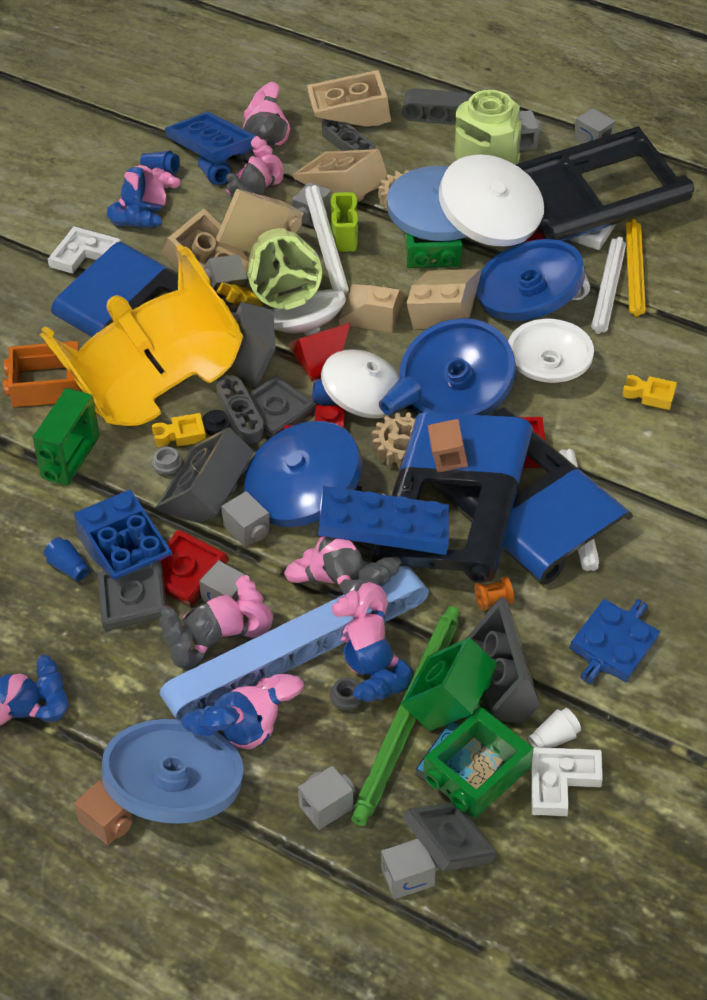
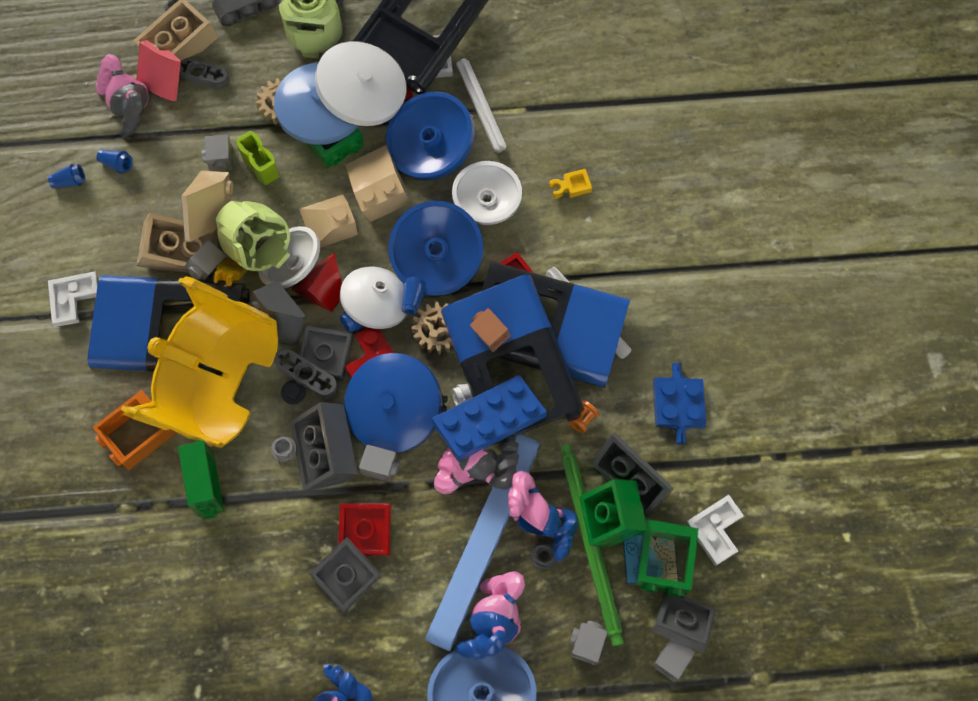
camera: 35 degrees left, 20 degrees up
blue cone [43,537,90,582] -> none
blue slope [74,489,172,580] -> none
blue hair [107,165,181,228] -> none
yellow plate [152,413,206,447] -> none
hair [159,575,273,670] -> none
blue plate [165,111,256,163] -> none
light grey brick [199,560,250,603] -> none
hair [226,136,284,198] -> none
tan slope [293,149,388,202] -> none
white axle [305,185,349,297] -> none
white cone [528,708,581,748] -> none
yellow axle [625,219,646,317] -> none
none -> coral slope [136,40,181,101]

